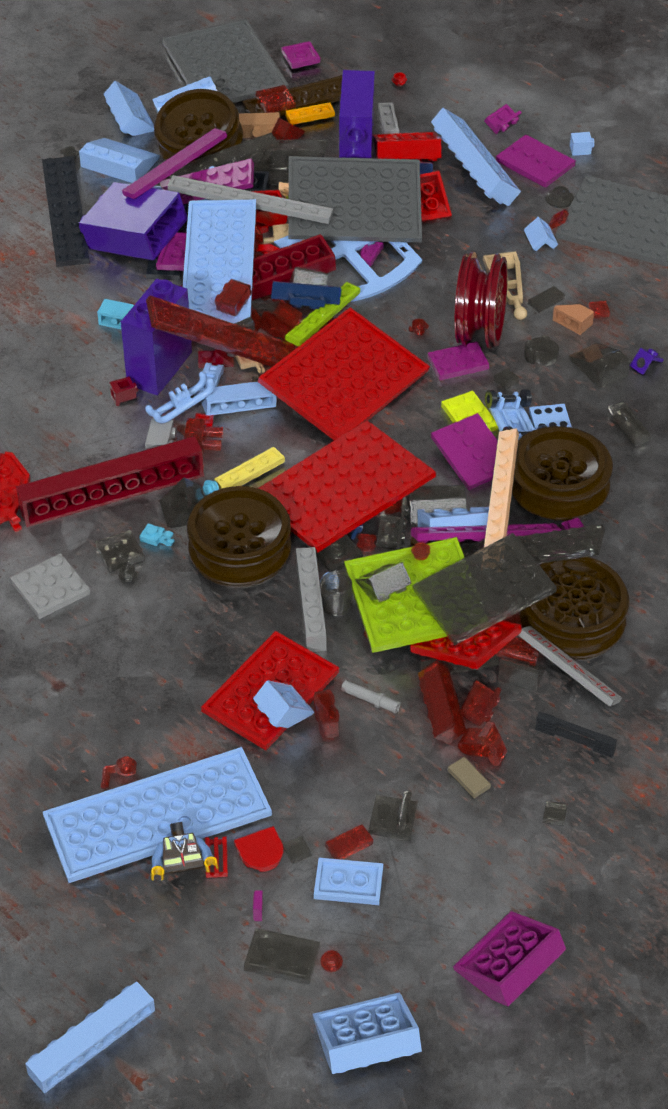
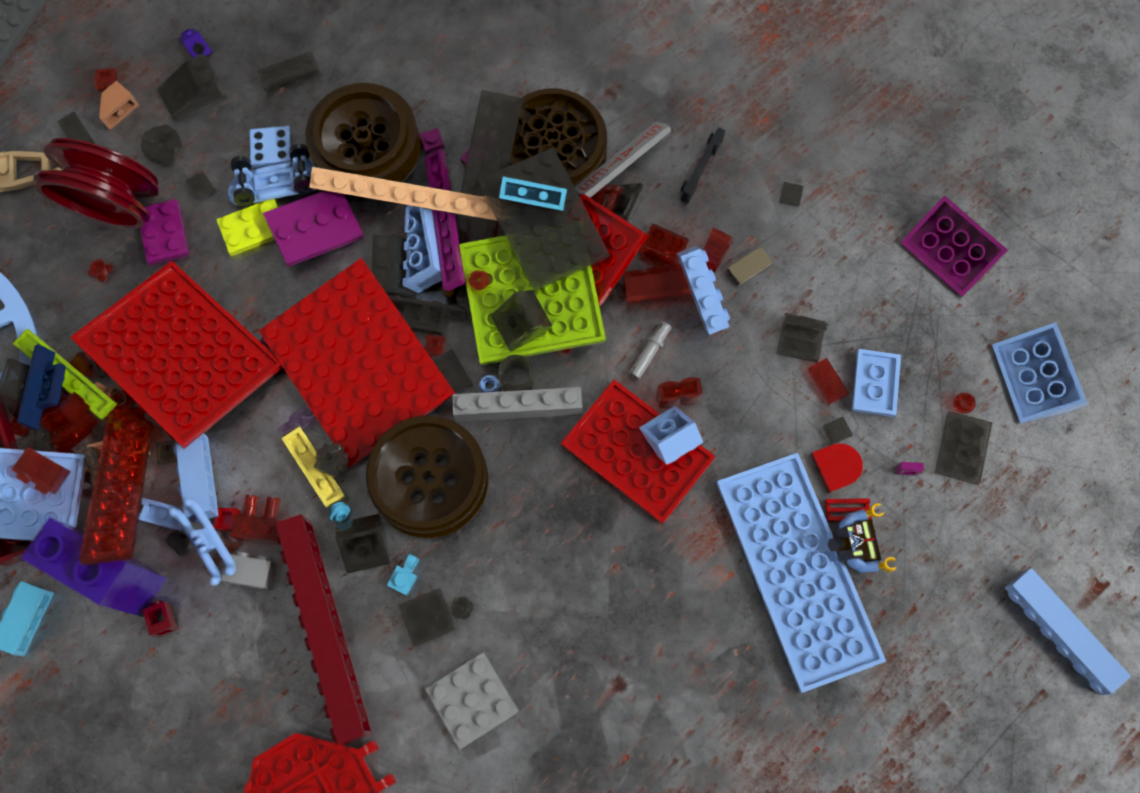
camera: 85 degrees left, 25 degrees up
clear red plate [101,756,137,790] -> none
none -> clear purple plate [278,404,315,436]
none -> clear smoke brick [314,443,349,479]
none -> medium azure brick [499,177,567,211]
none -> light blue brick [677,246,730,335]

